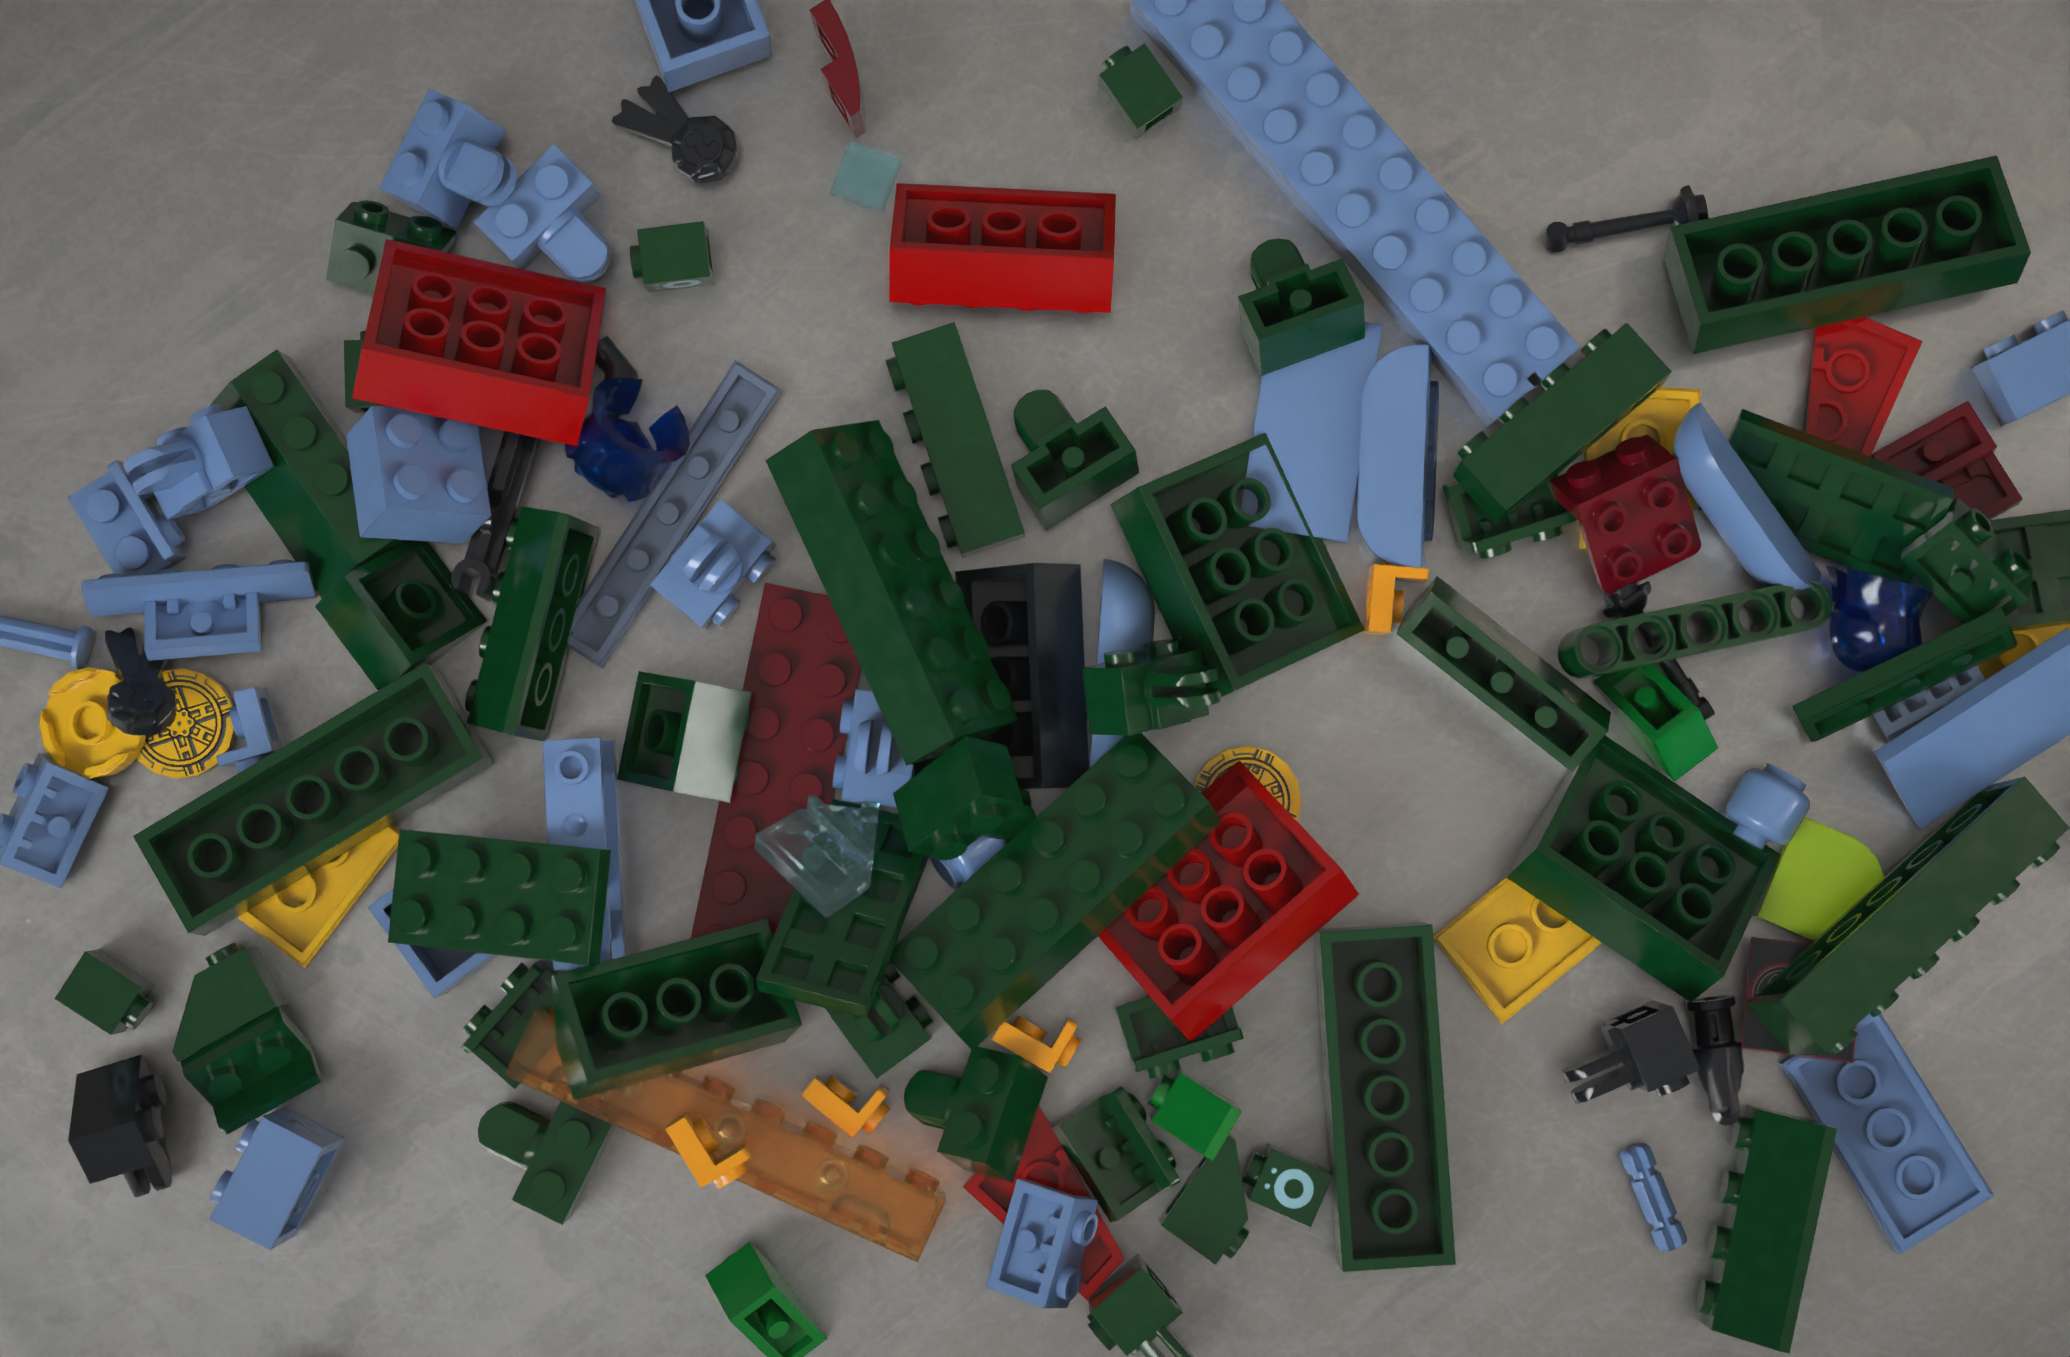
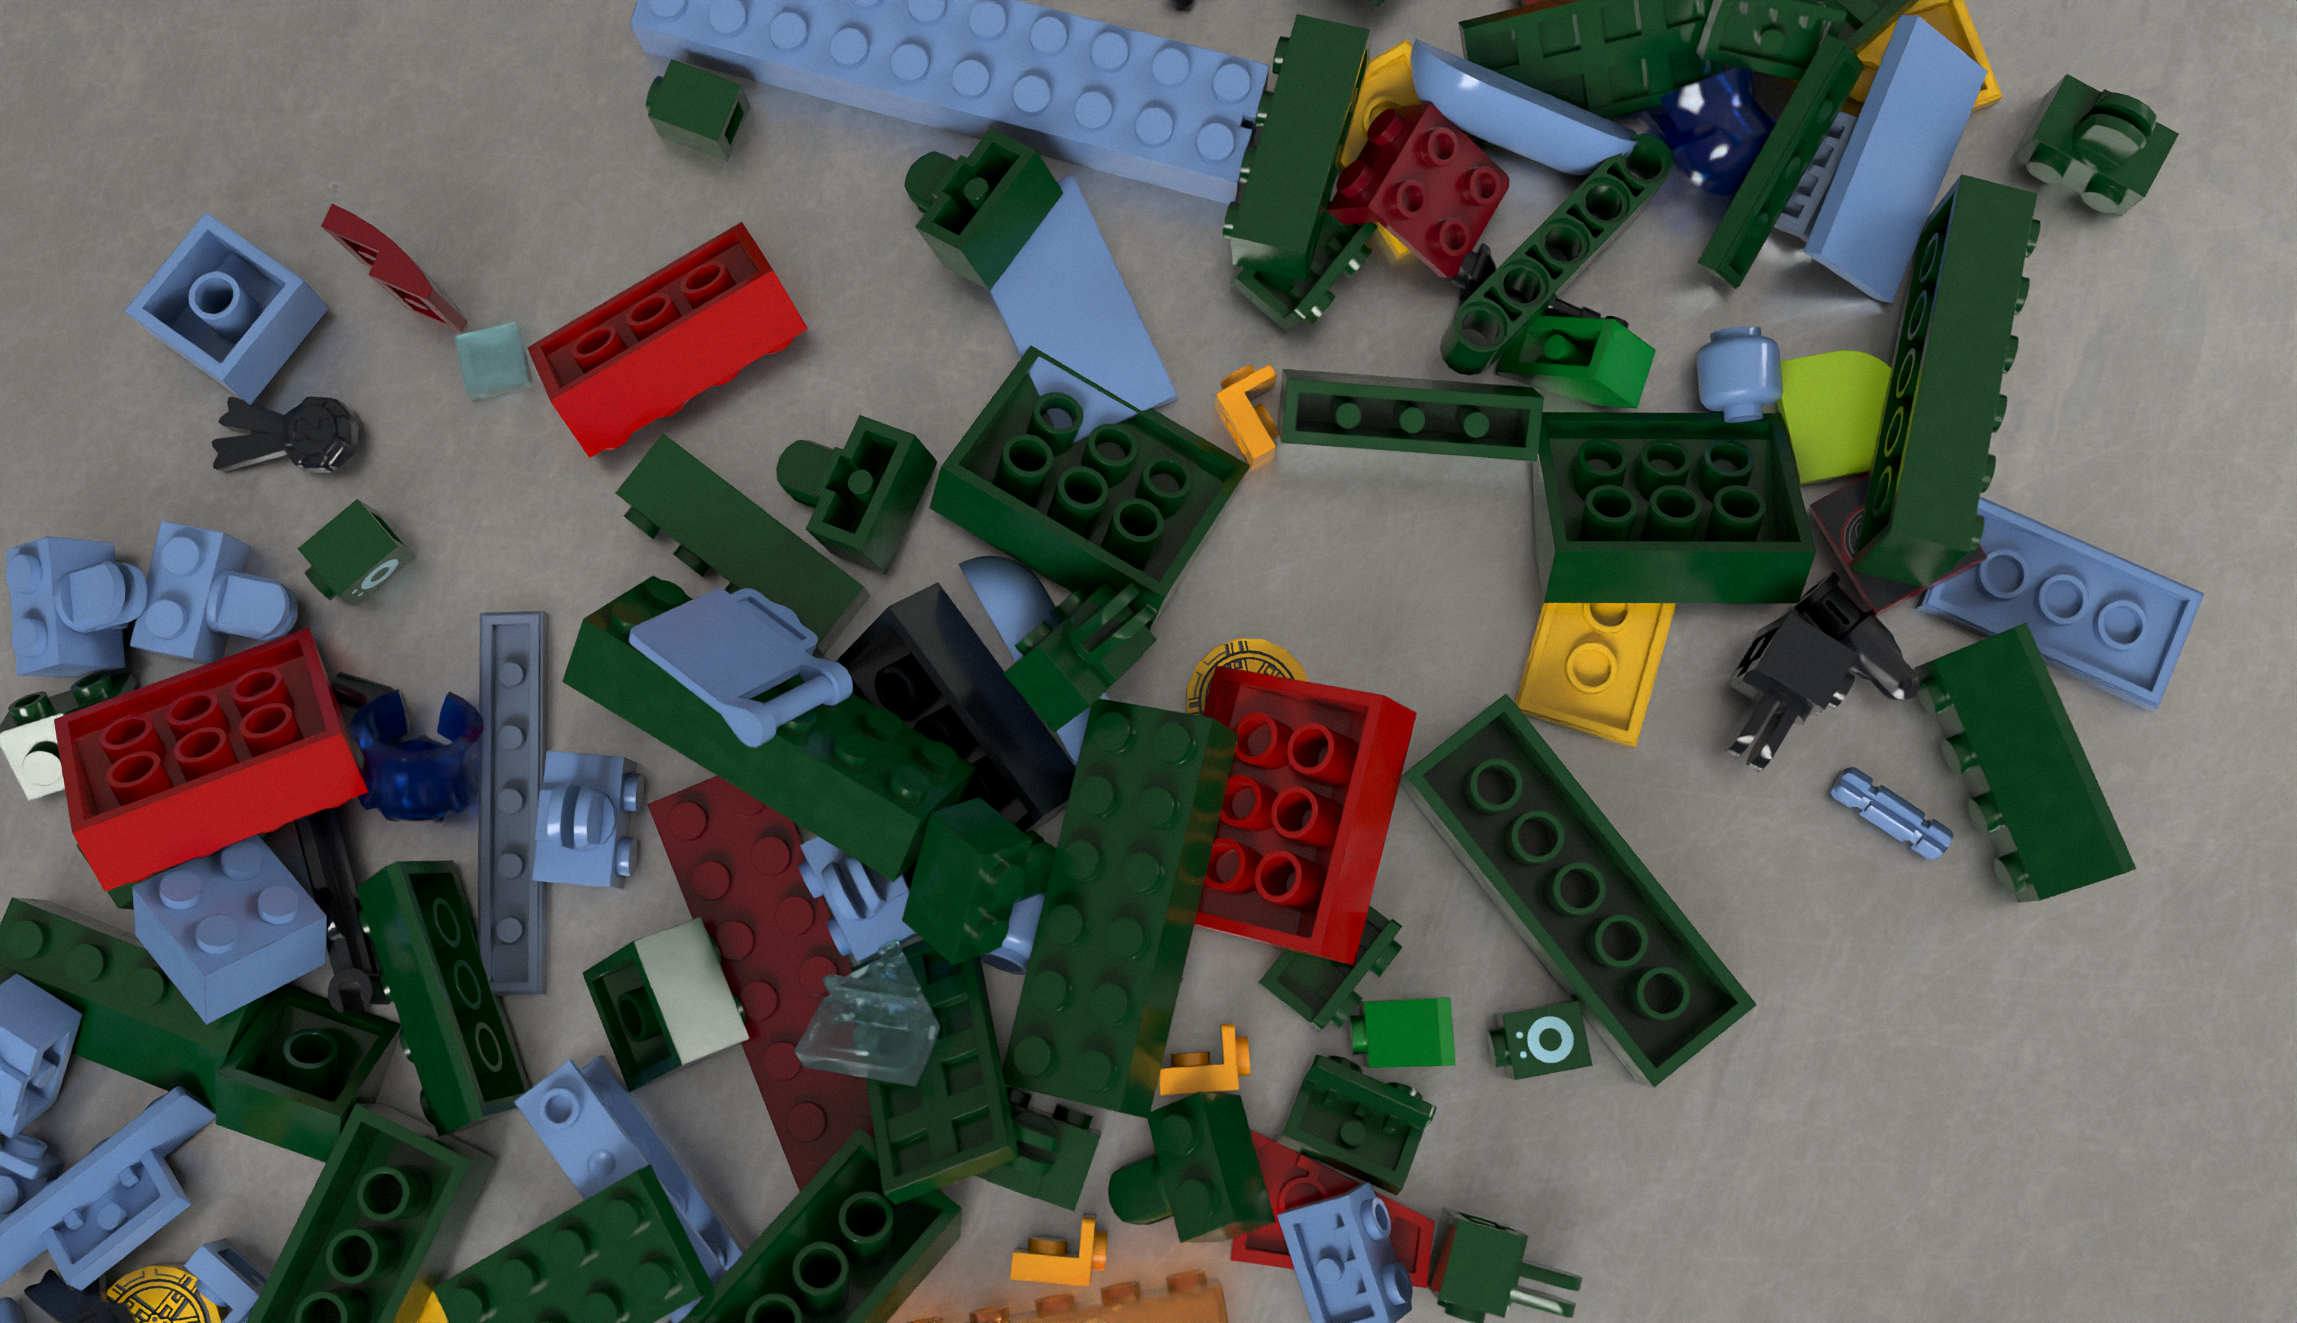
camera: 30 degrees left, 5 degrees down
dark green slope [1159,1133,1249,1265] -> none
medium blue brick [1357,345,1439,567] -> none
none -> medium blue piece [628,588,853,747]

